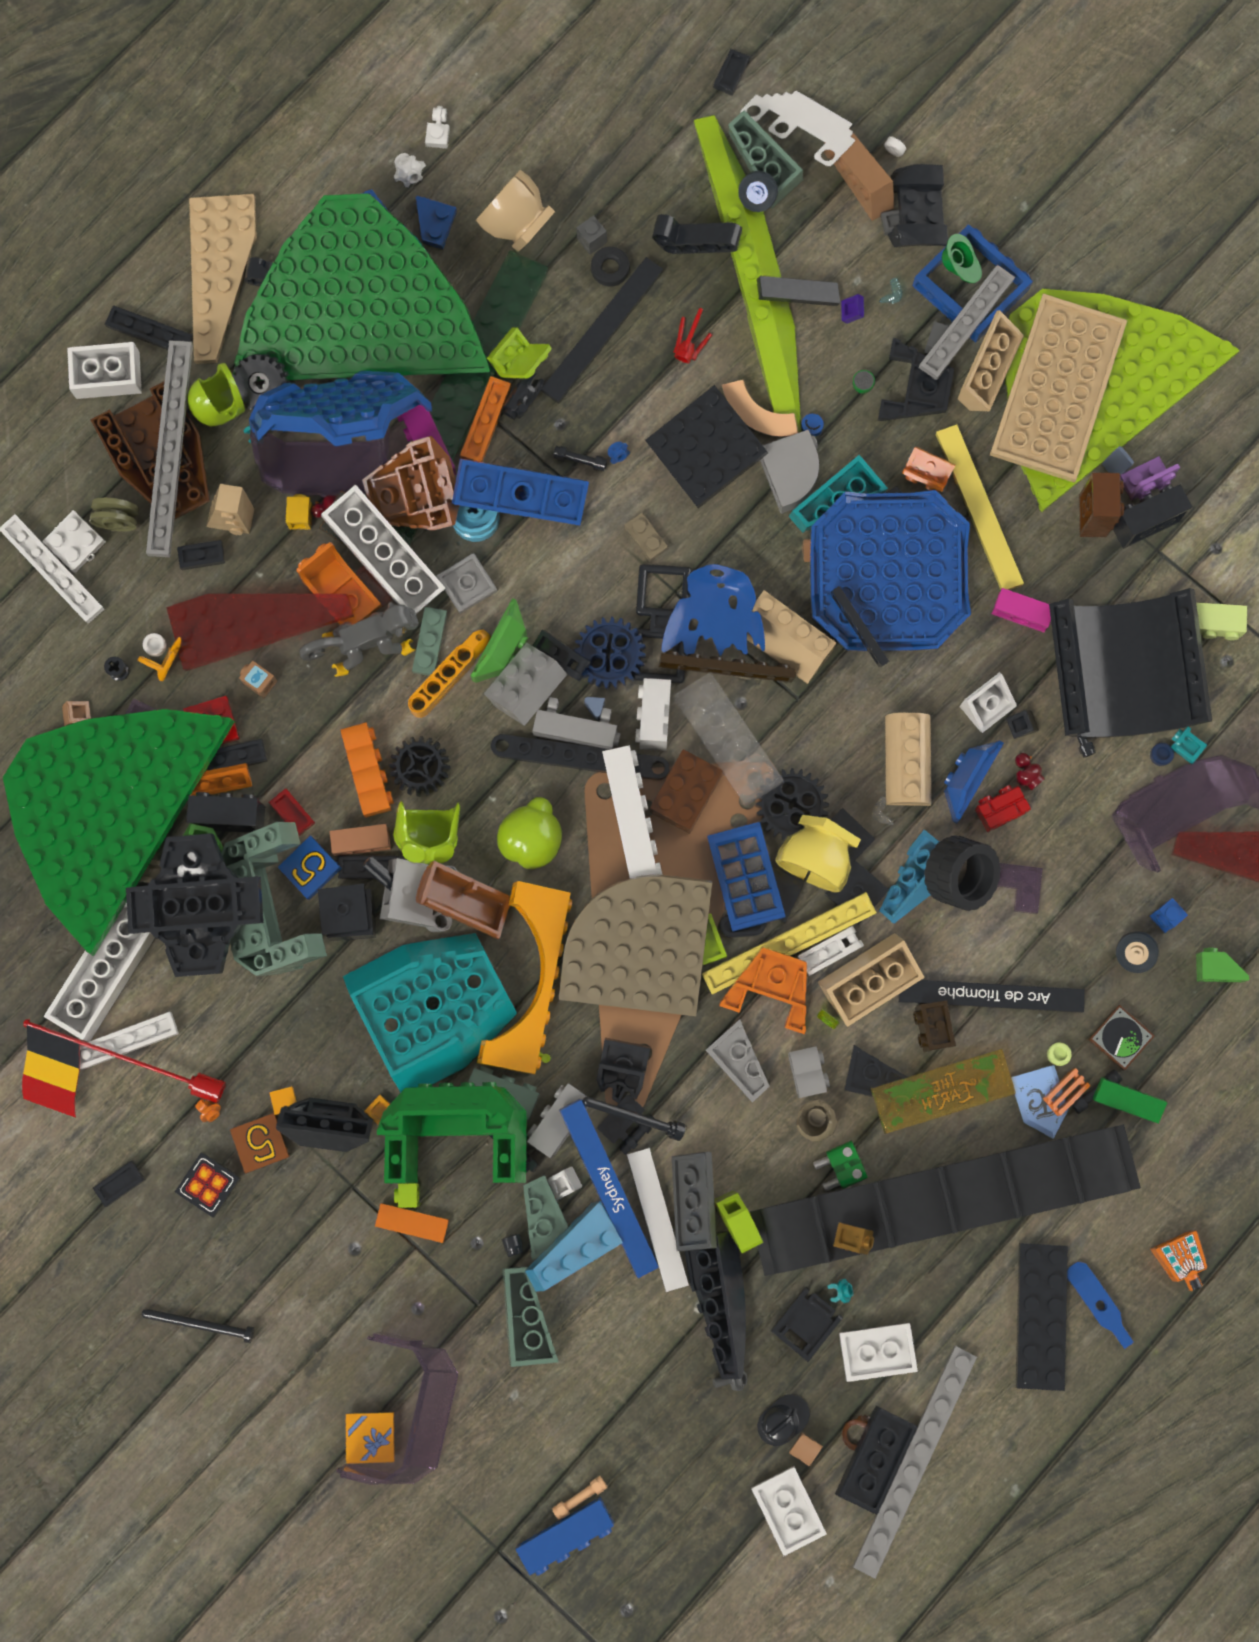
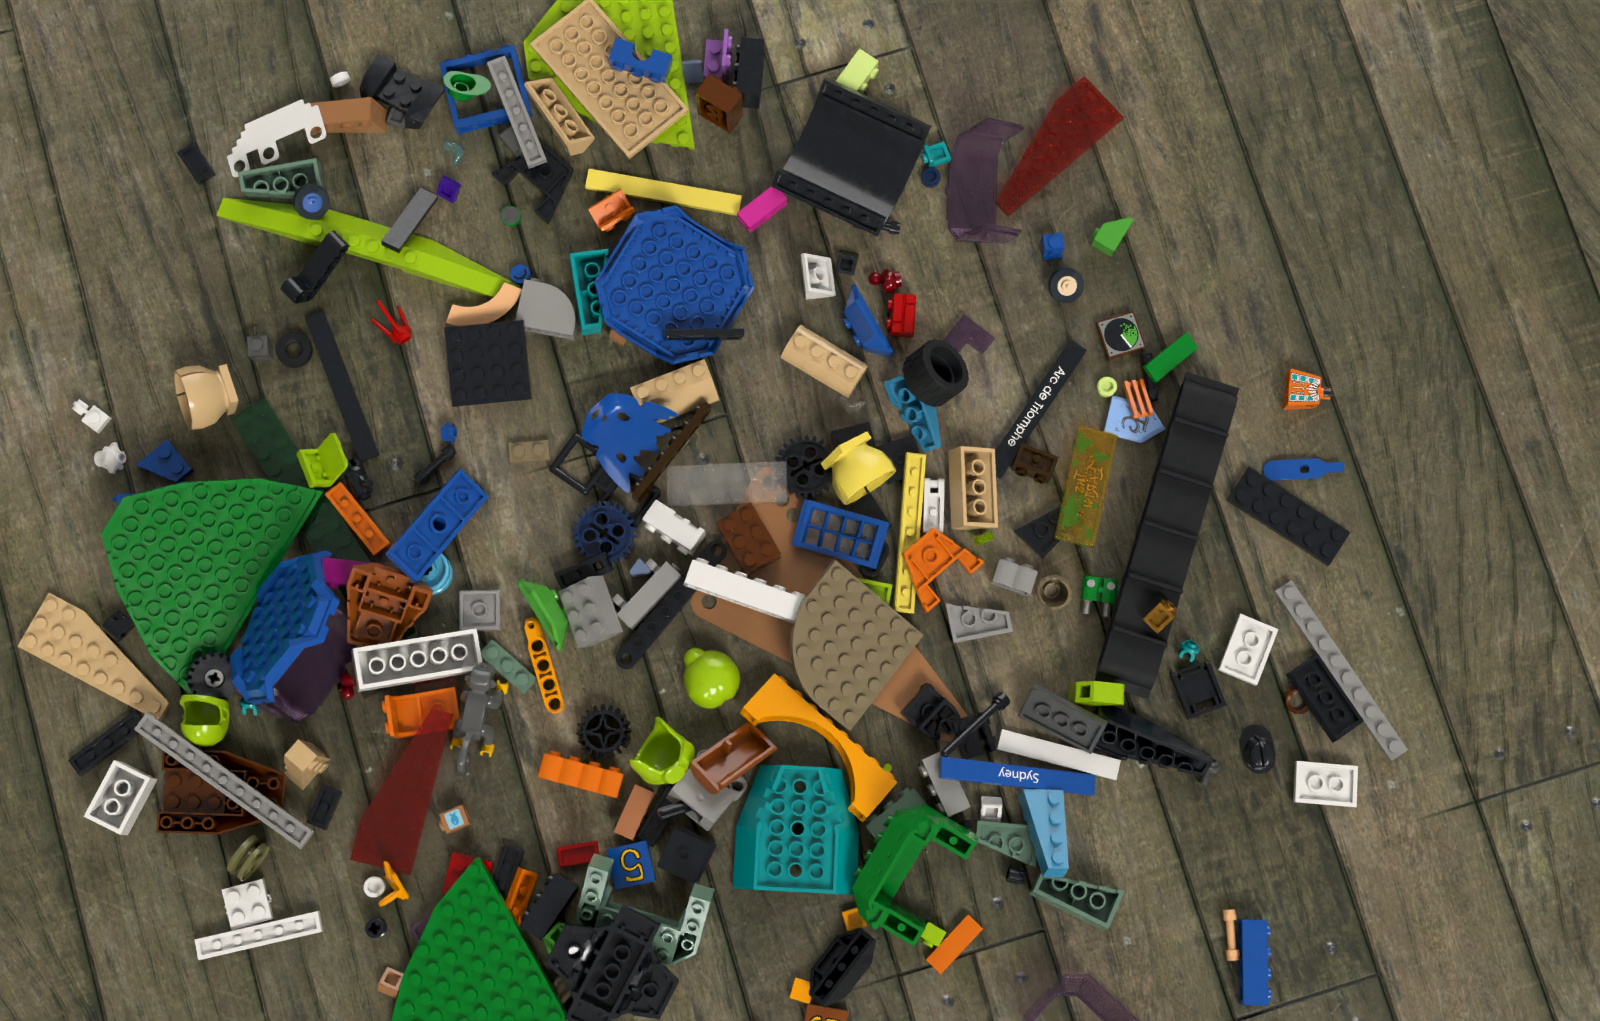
camera: 65 degrees left, 0 degrees up
yellow brick [286,494,312,530] -> none
medium nougat slope [789,1432,823,1466] -> none
none -> blue arch [608,38,673,83]

